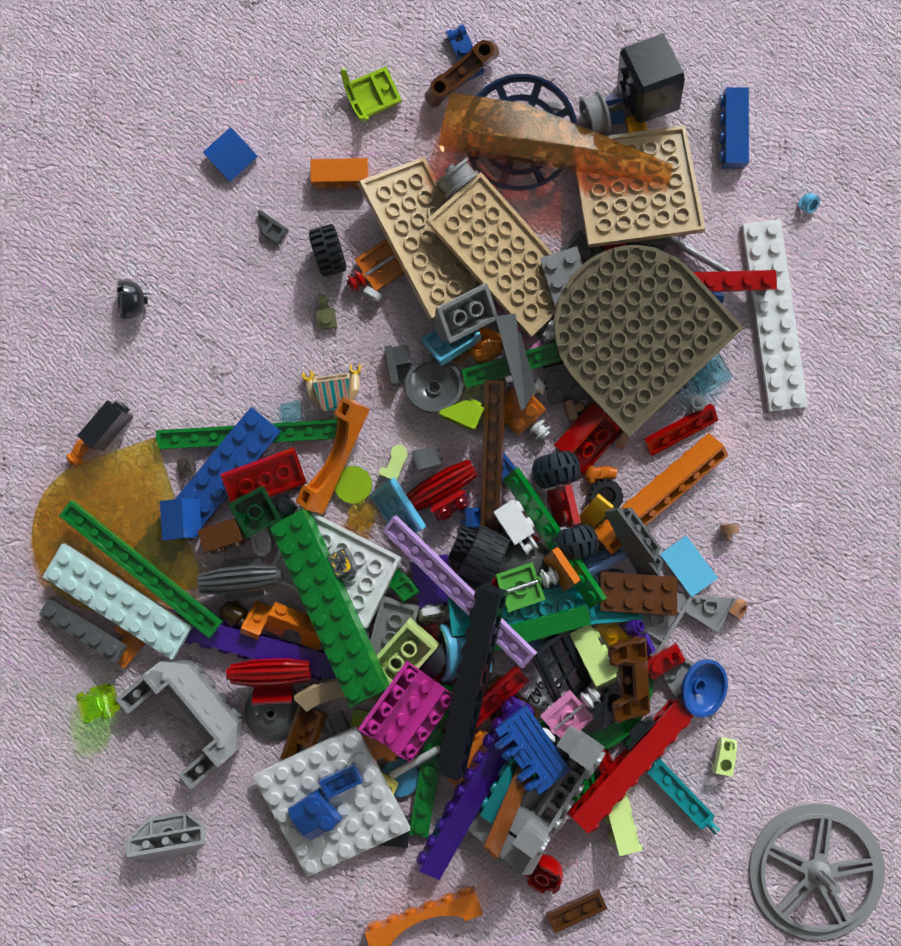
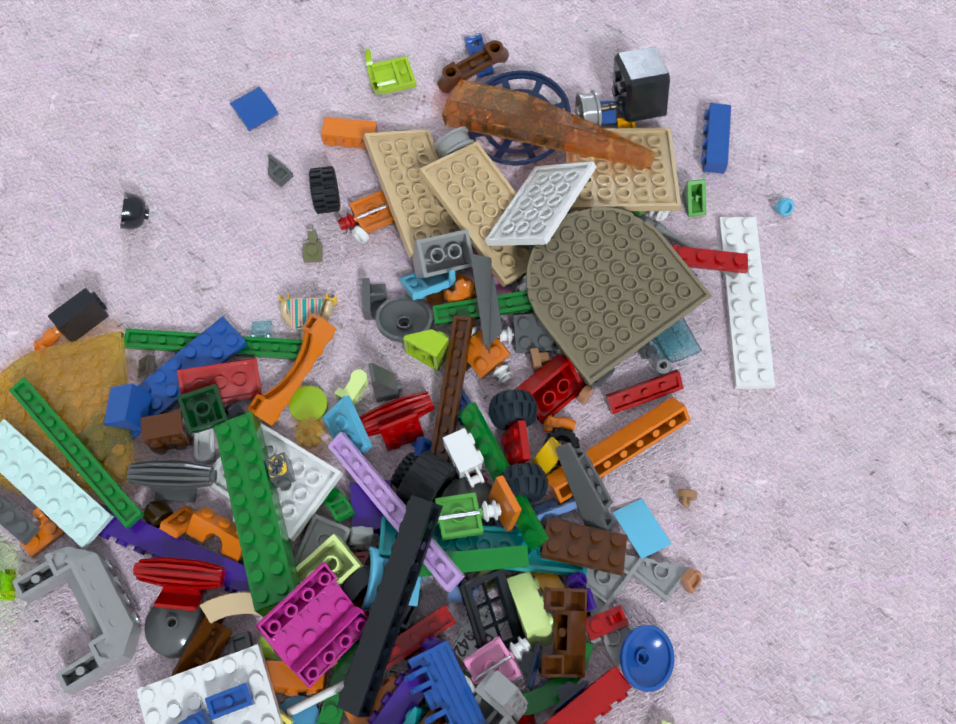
camera: 10 degrees right, 20 degrees down
none -> white plate [485,161,596,246]
none -> bright green slope [682,179,706,217]

